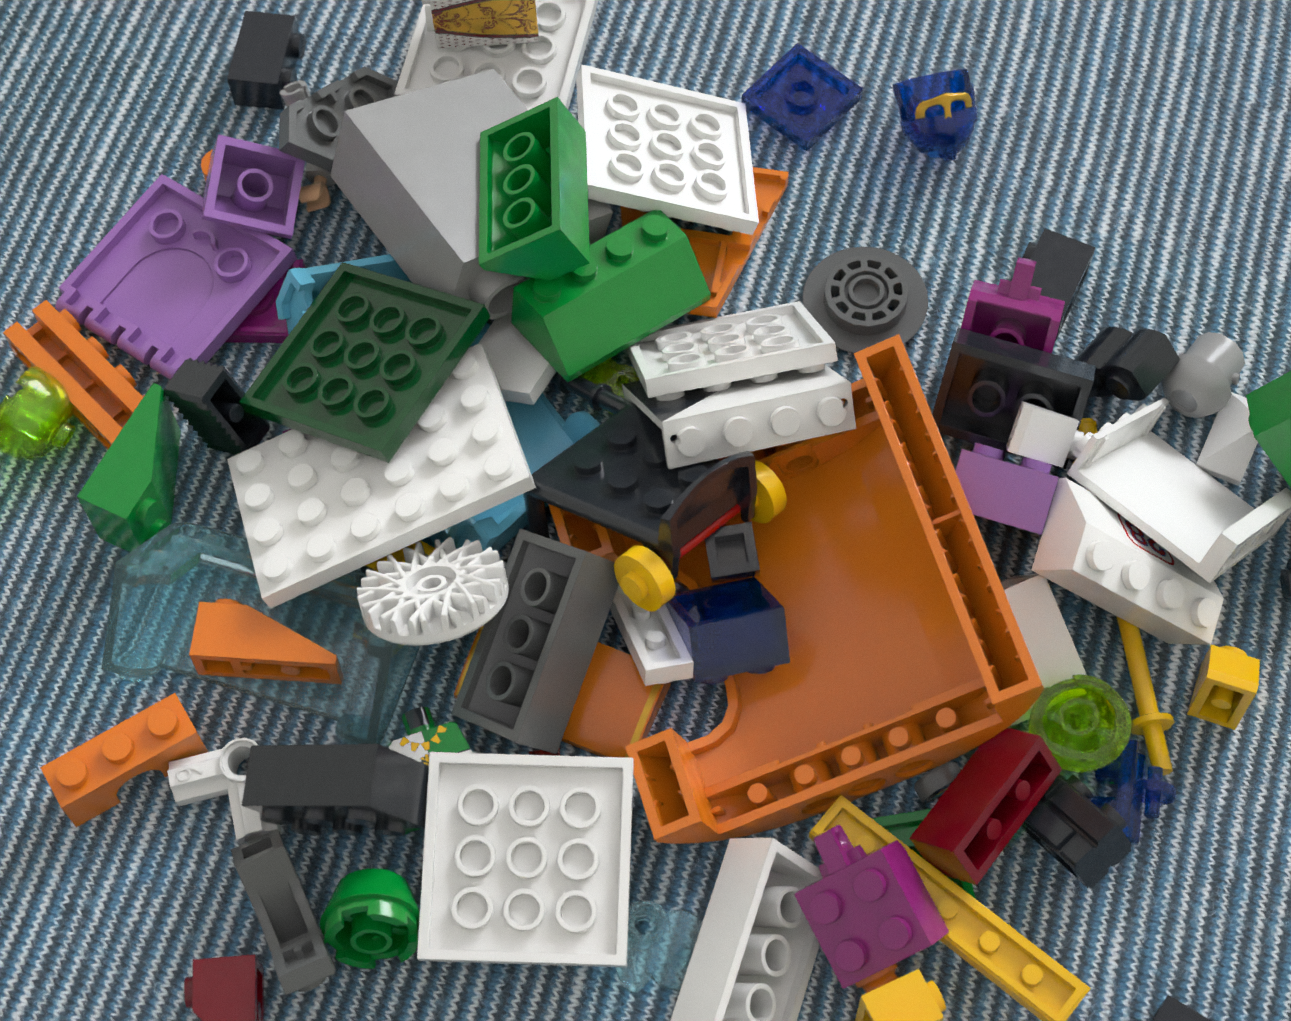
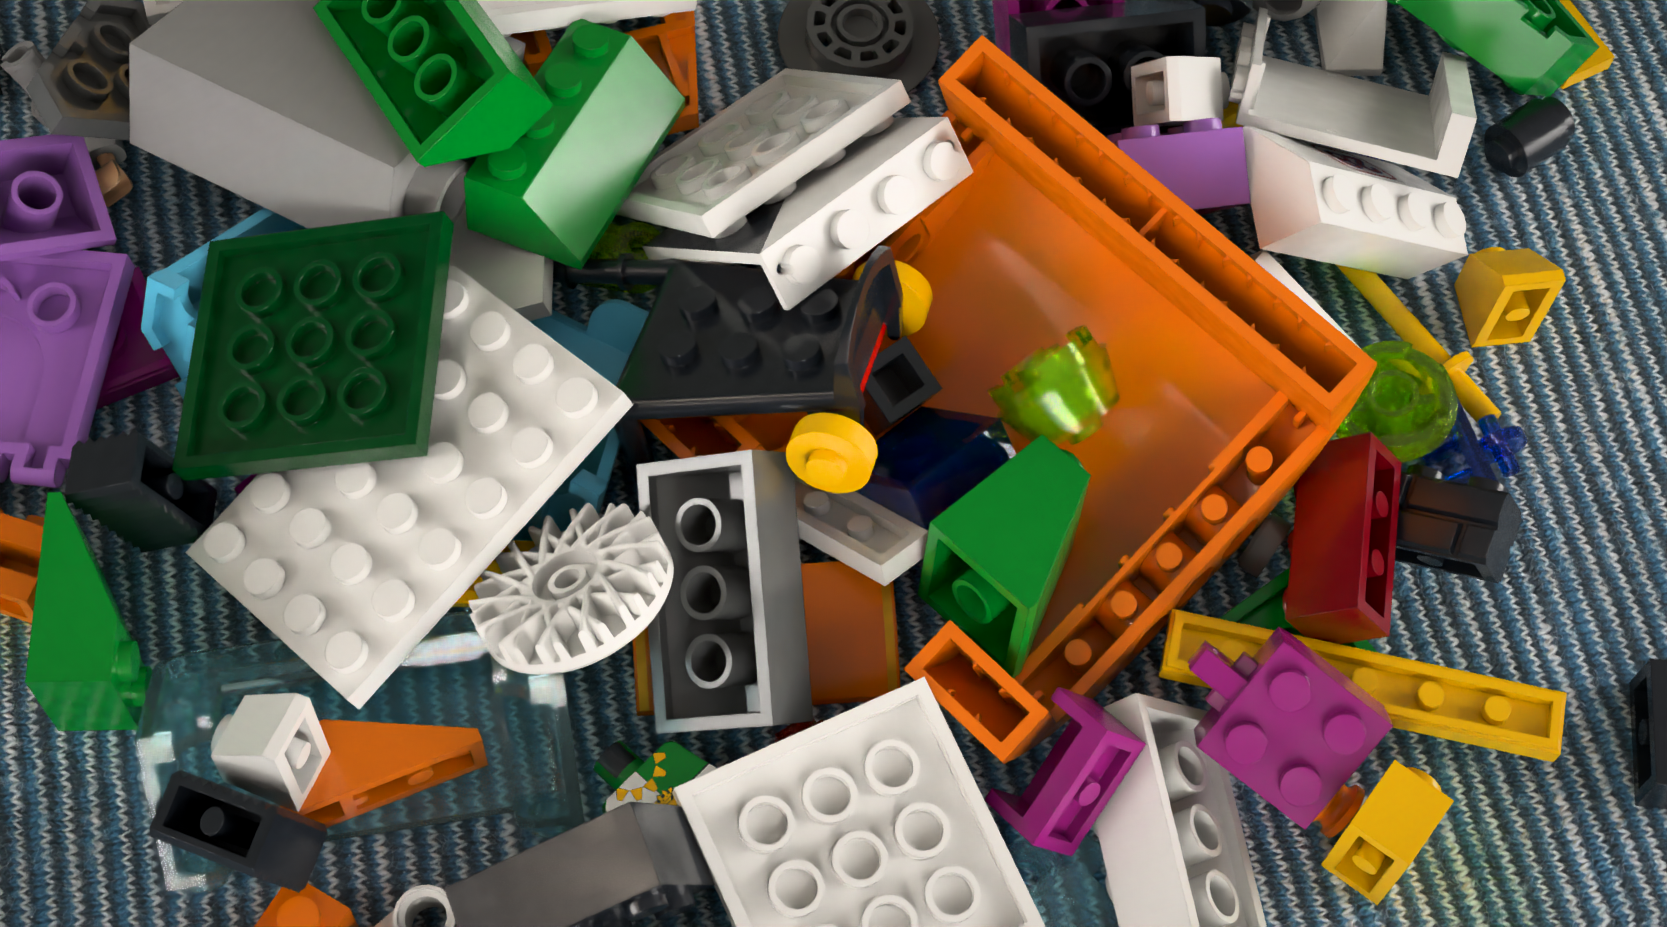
camera: 35 degrees left, 0 degrees up
none -> black brick [149,770,328,893]
none -> white slope [211,693,331,812]
none -> green slope [918,434,1091,678]
none -> magenta panel [984,687,1146,856]
none -> clear neon green cone [987,325,1120,445]

